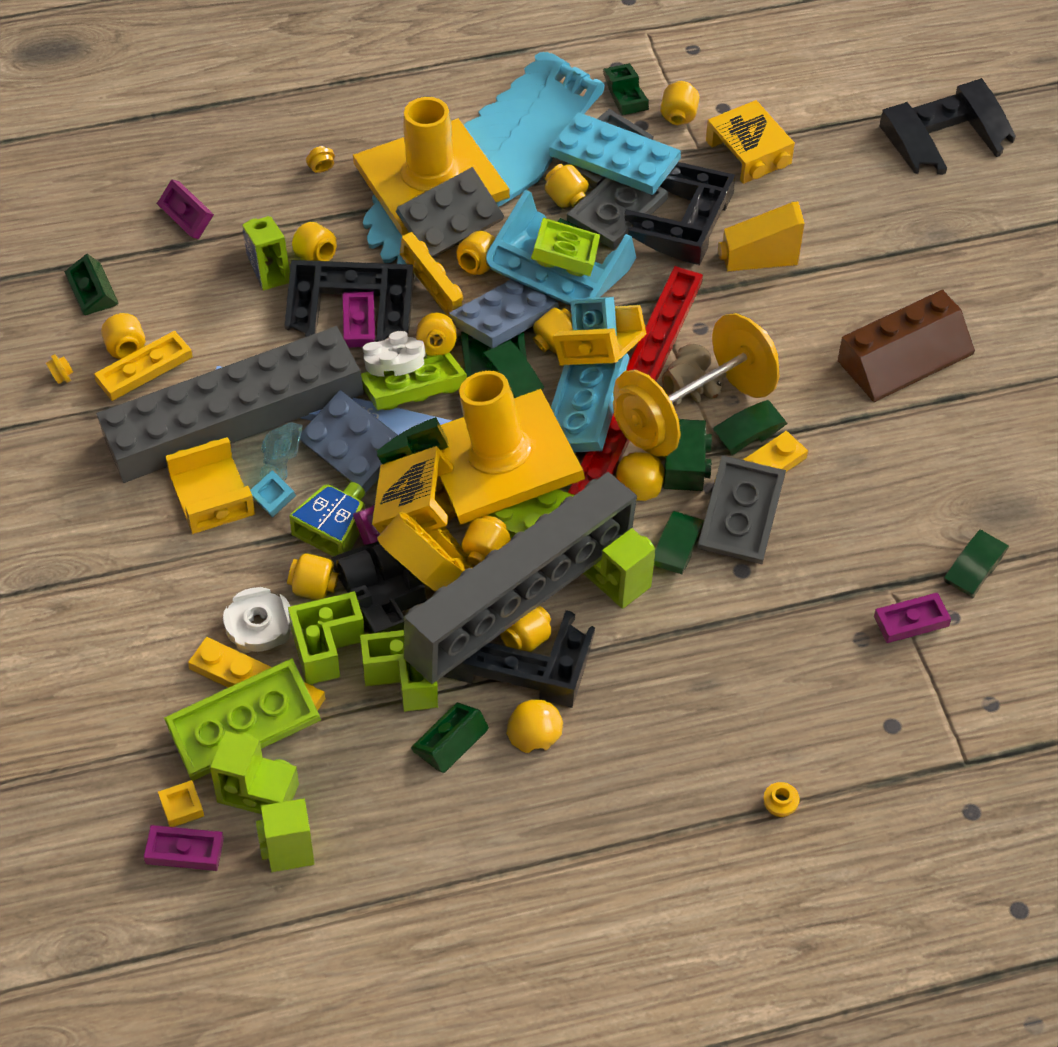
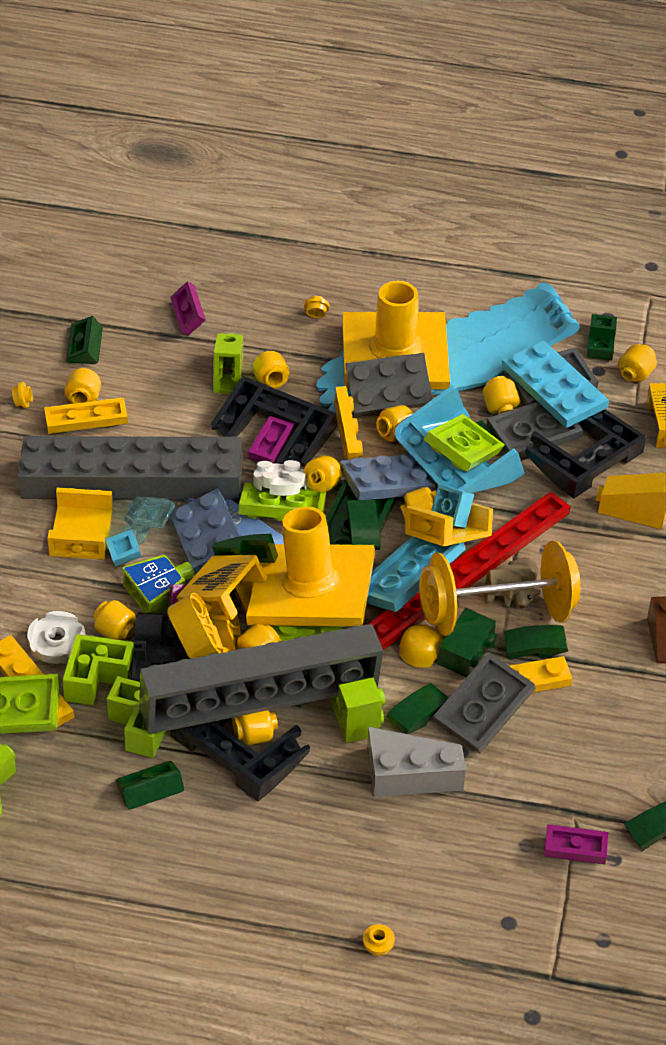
camera: 25 degrees right, 5 degrees down
yellow hair [506,700,563,753] -> none
none -> light grey wedge [367,727,466,797]

